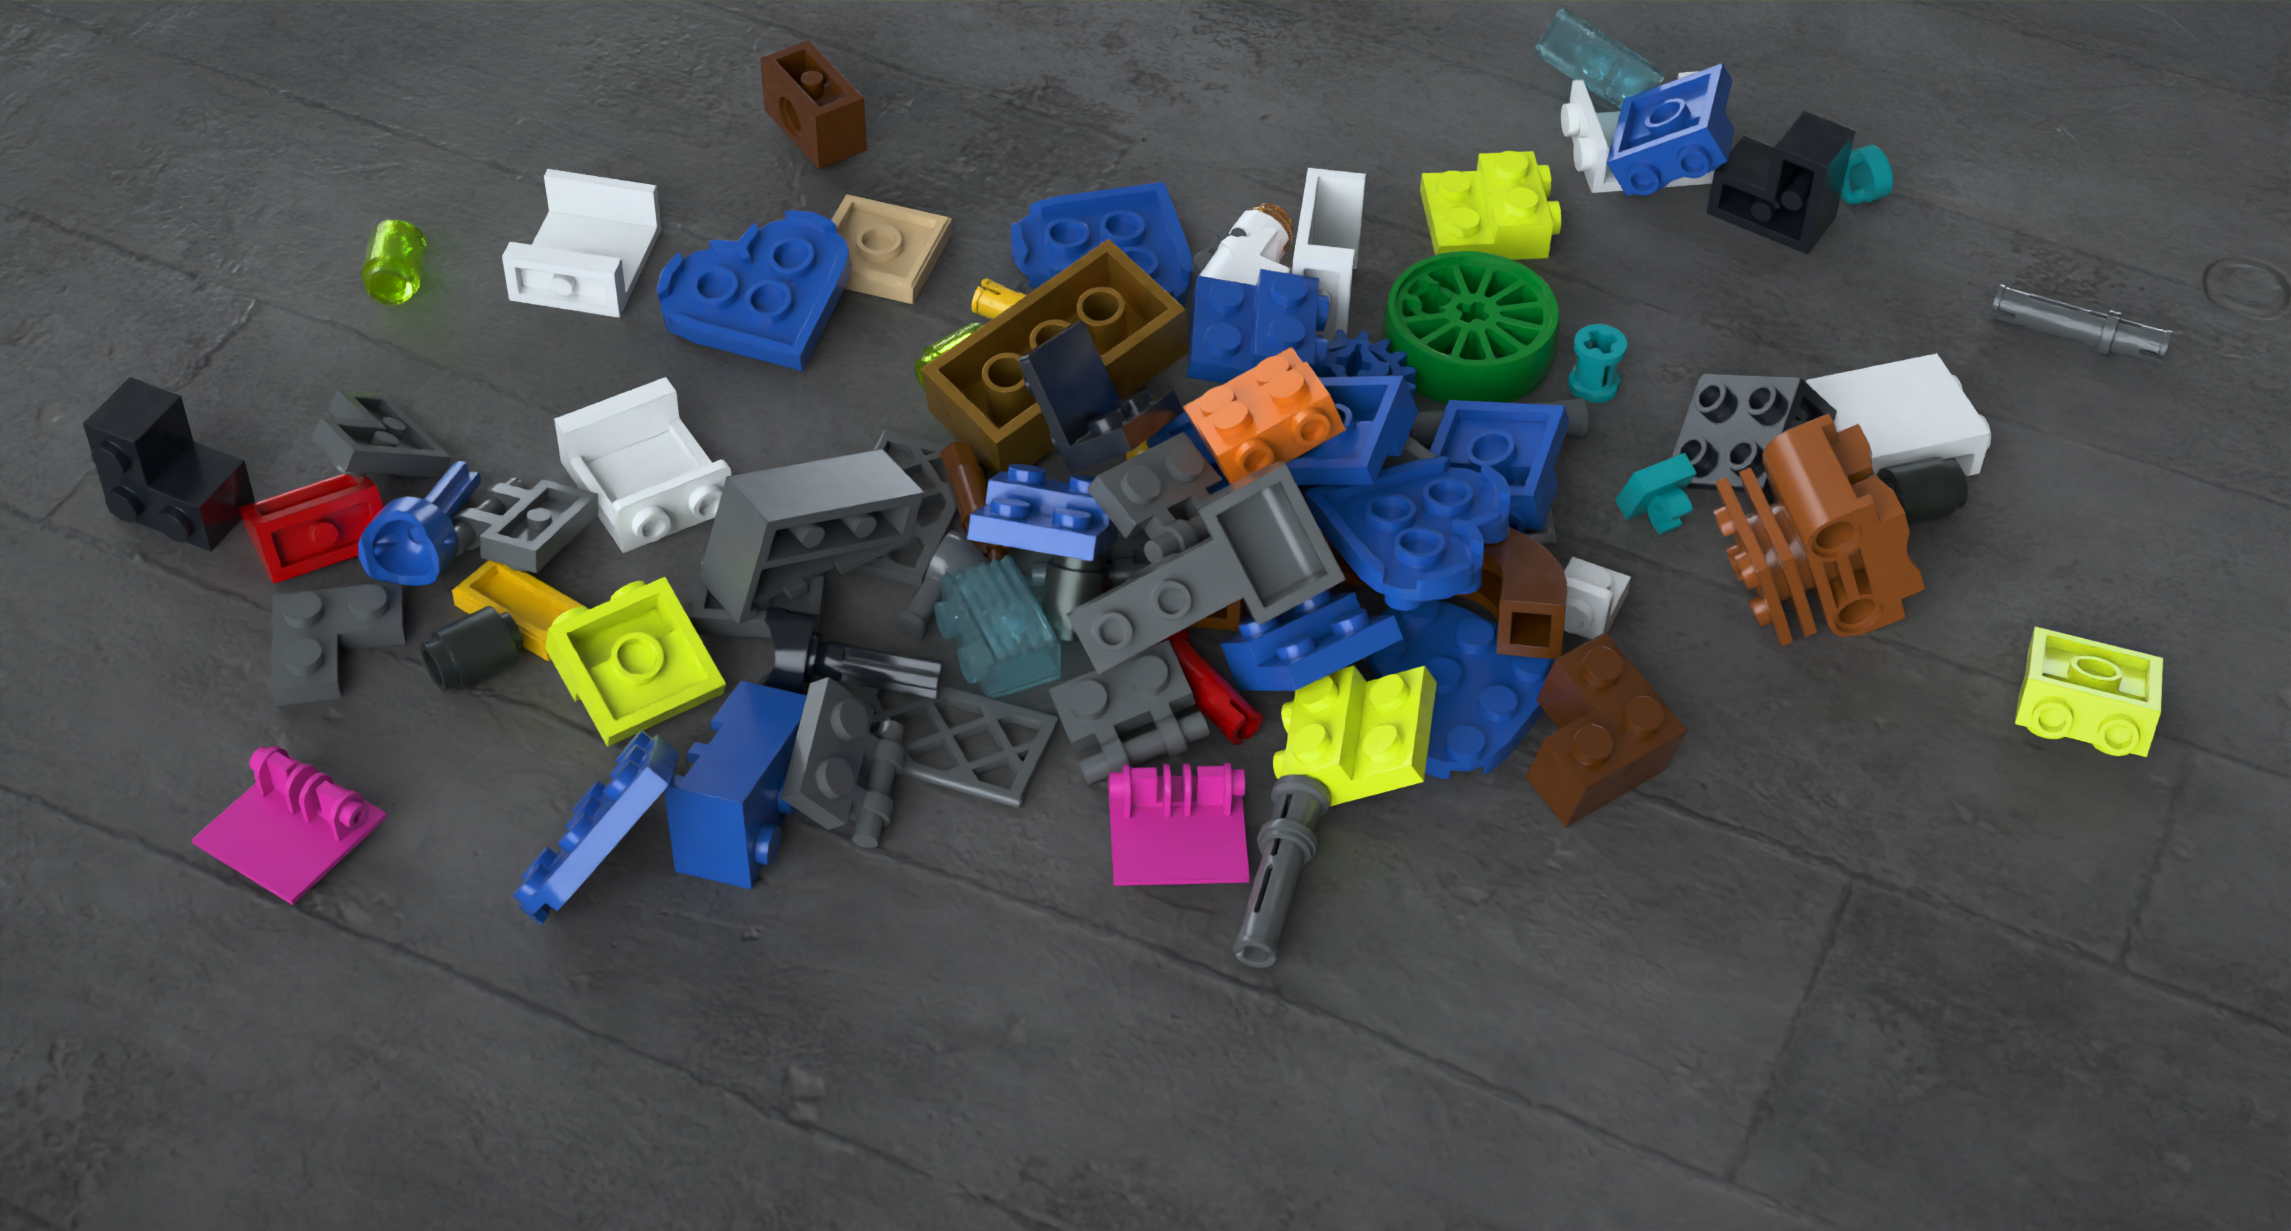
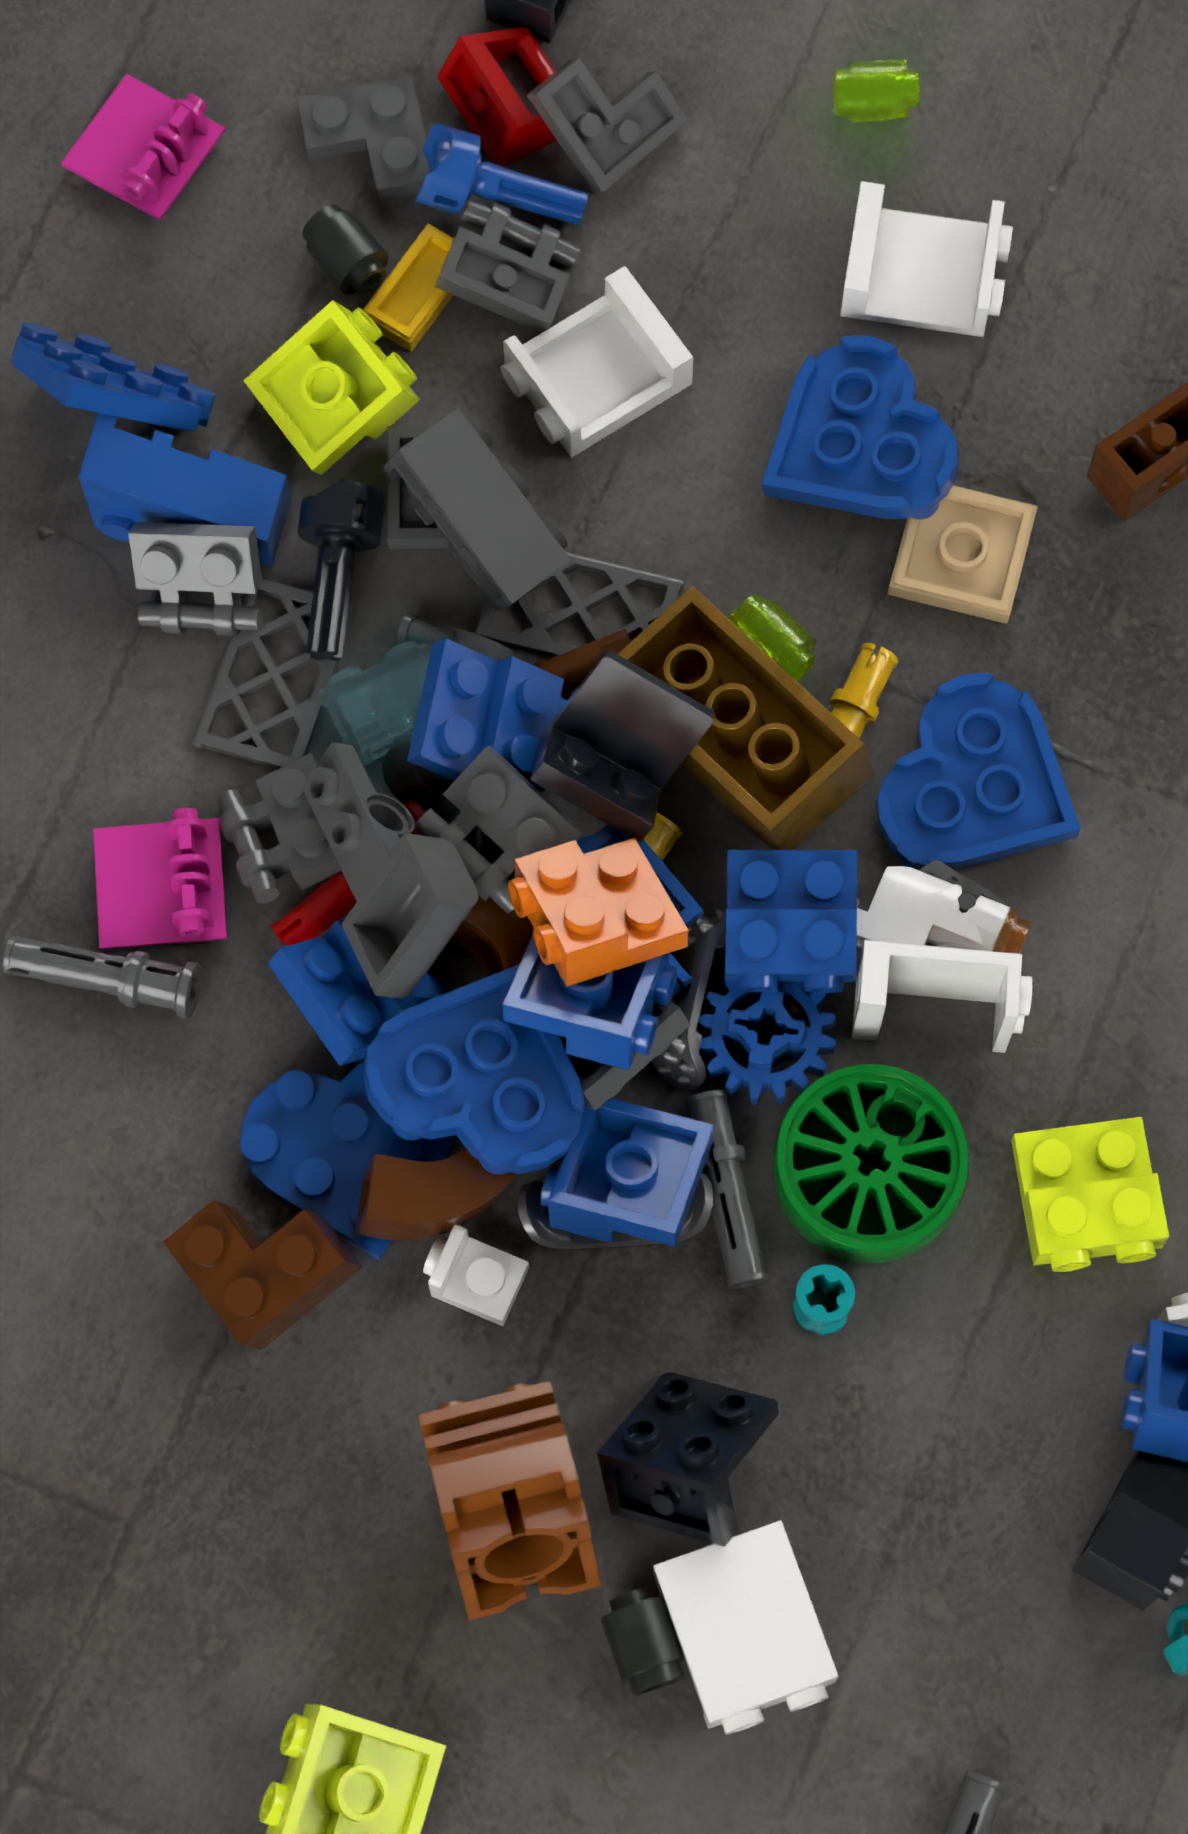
camera: 90 degrees right, 25 degrees up
neon yellow plate [1273,665,1437,807] -> none
teal tile [1615,453,1697,535] -> none

